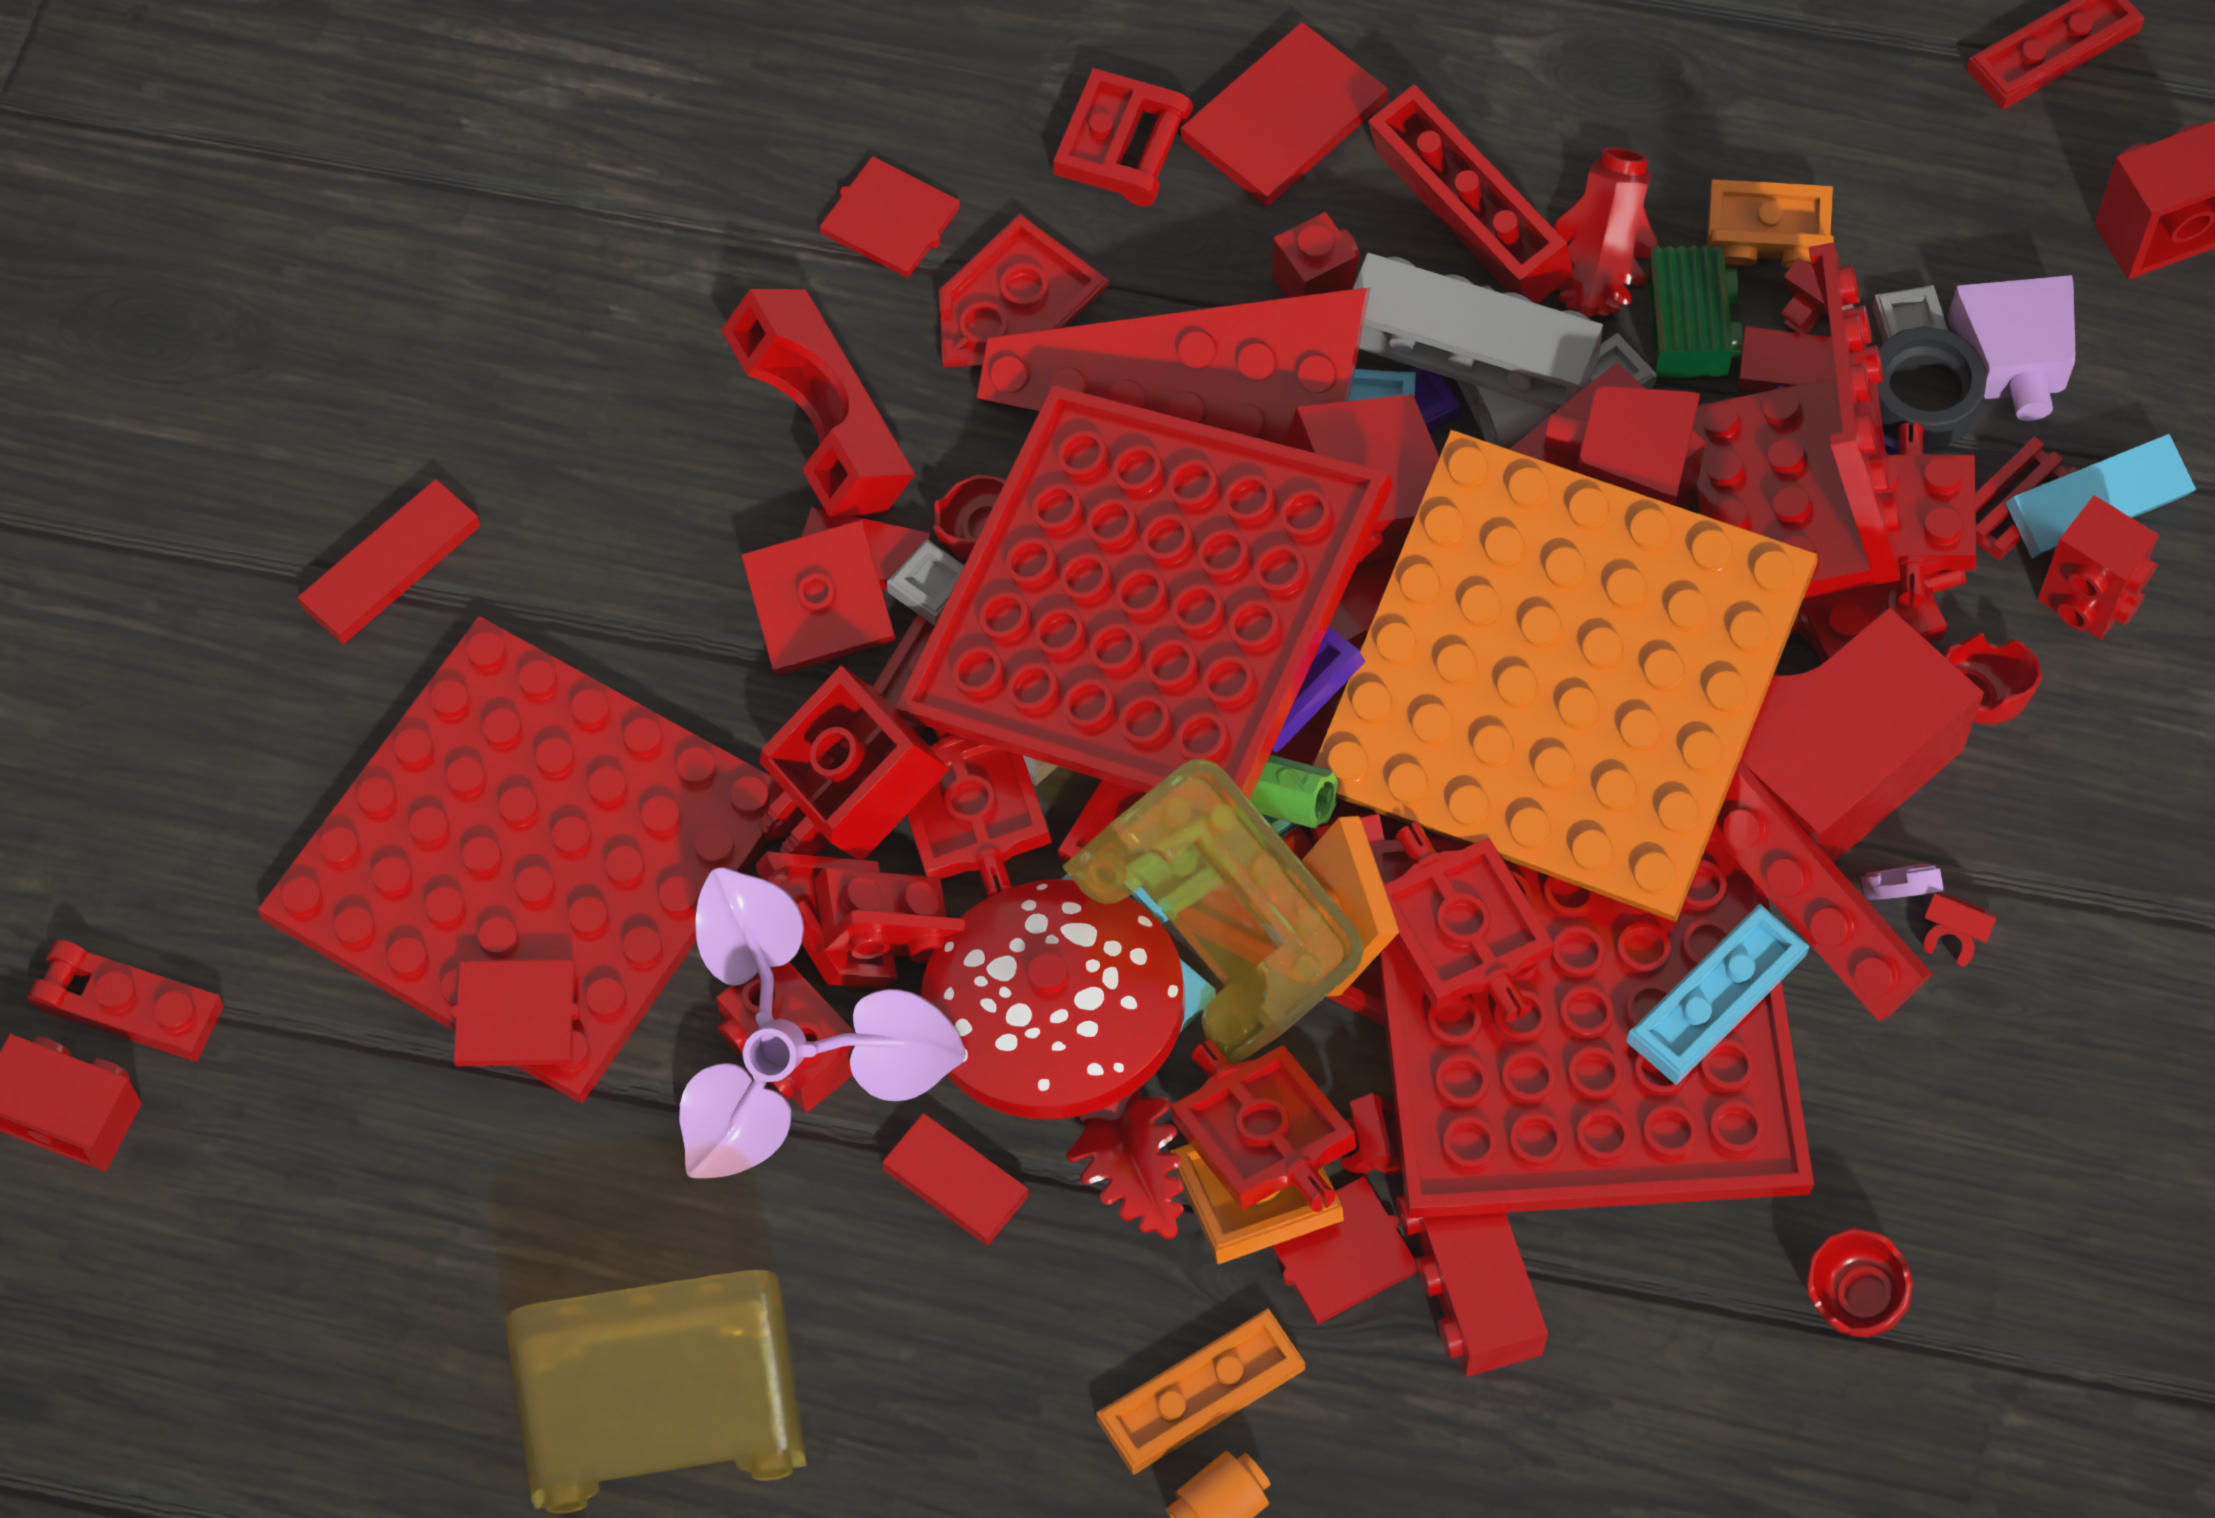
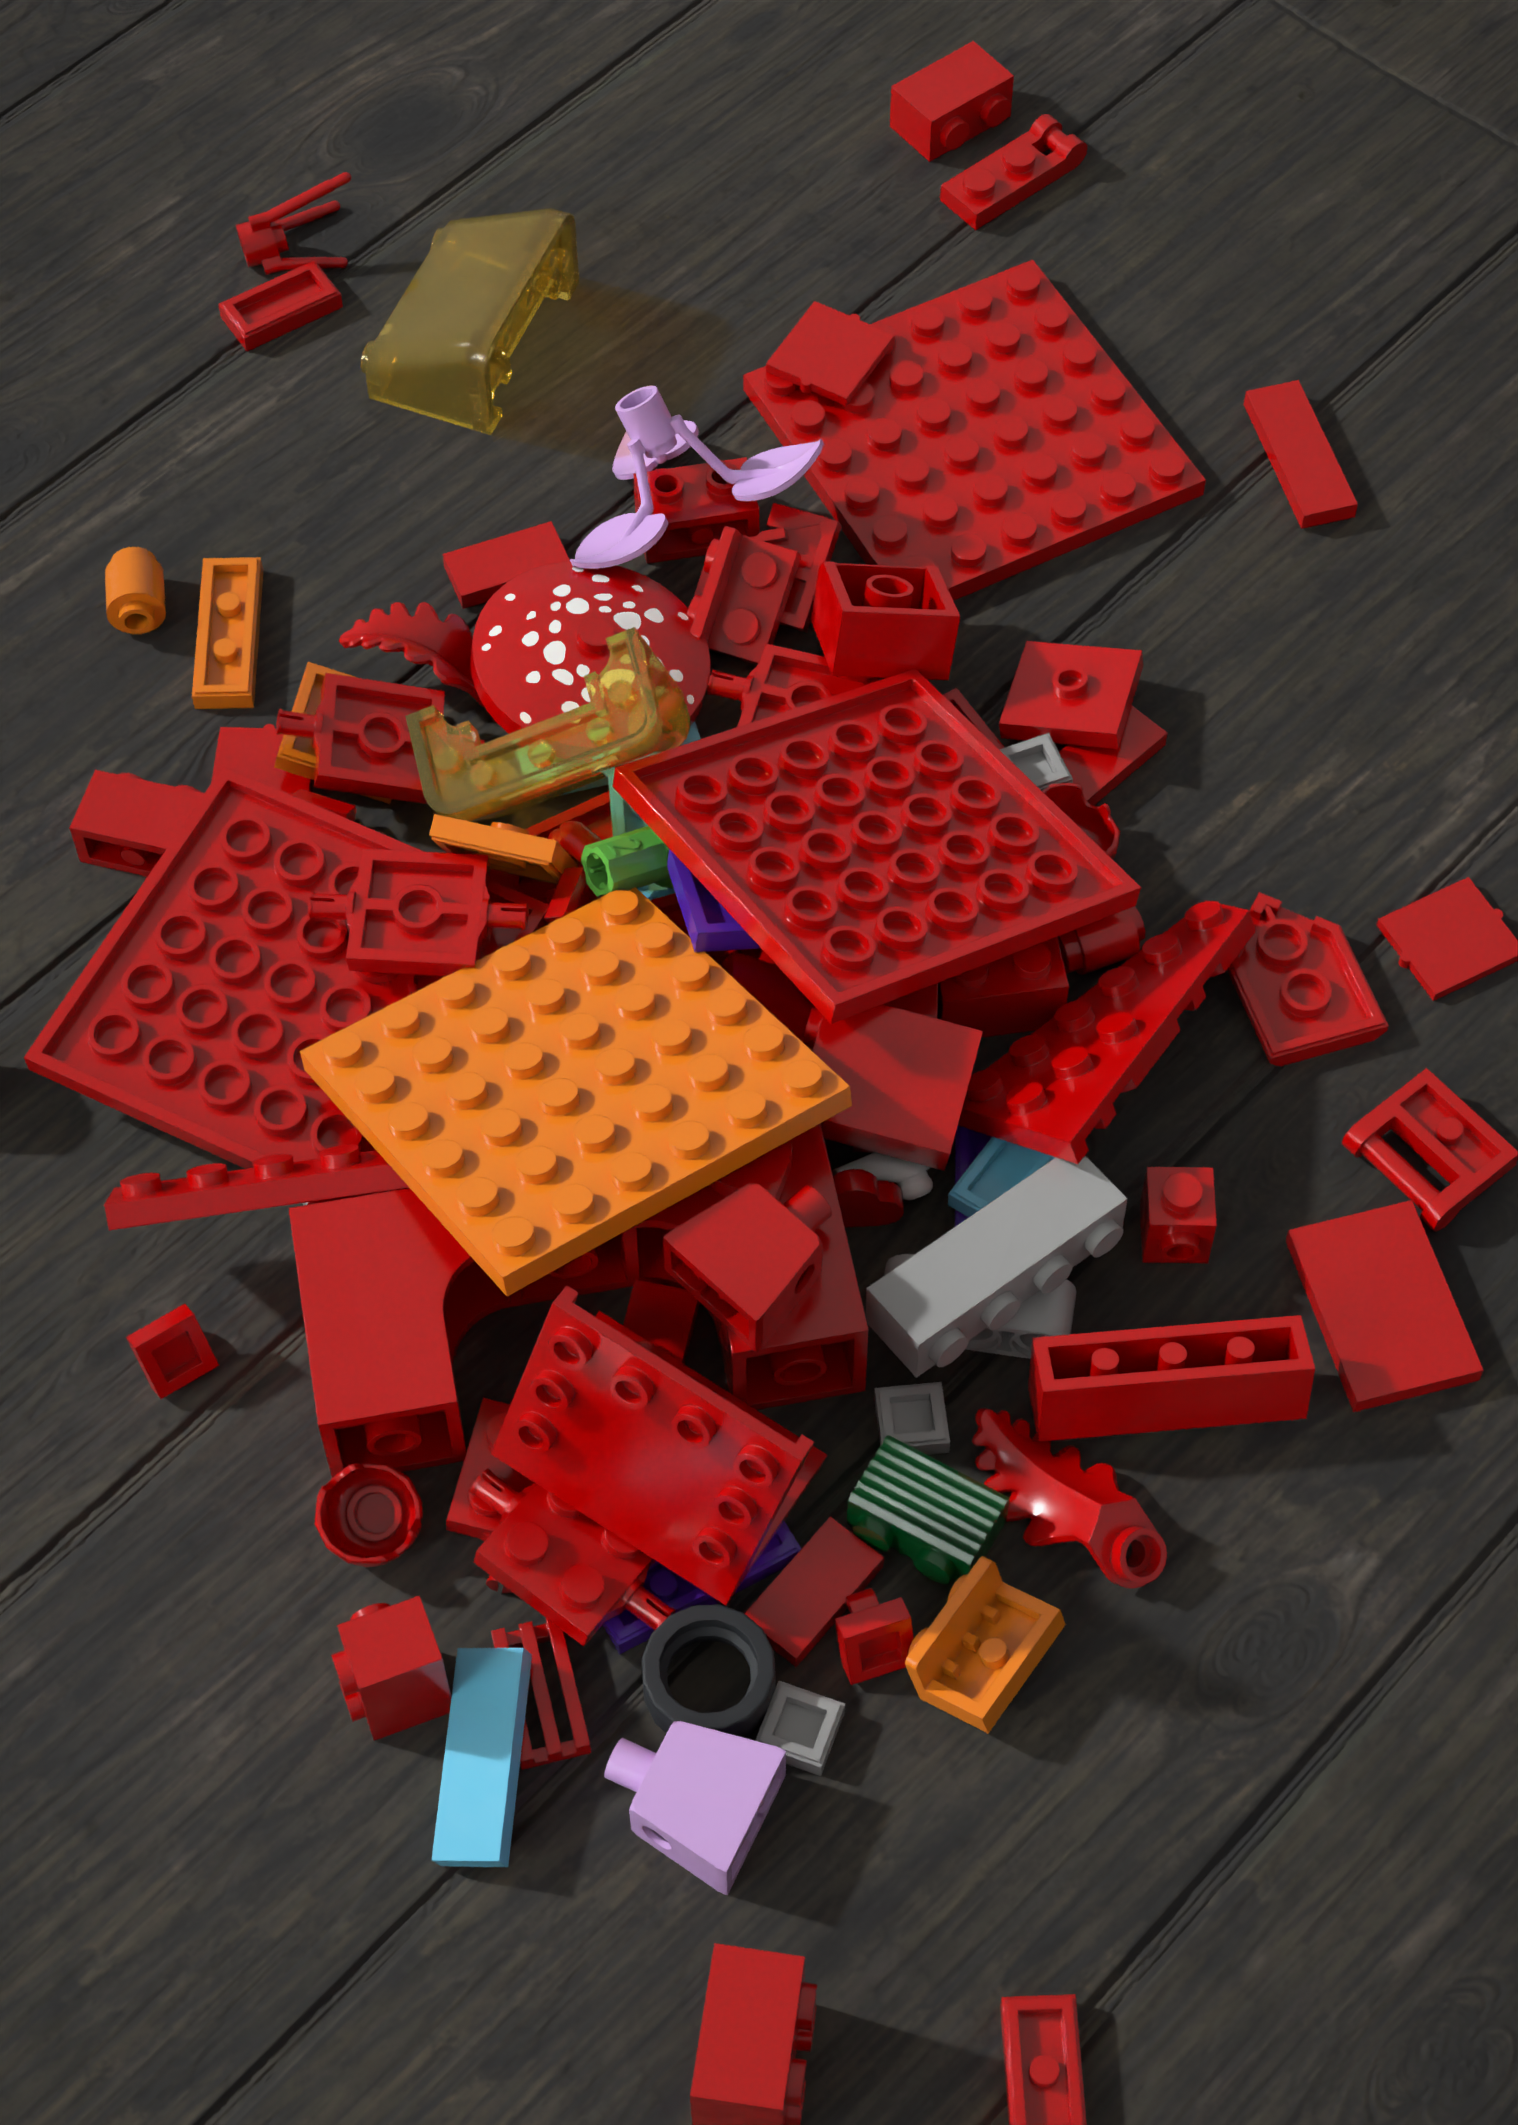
camera: 120 degrees right, 5 degrees down
red arch [721,289,915,517] -> none
medium azure tile [1626,904,1810,1085] -> none
lavender tile [1861,864,1944,900] -> none

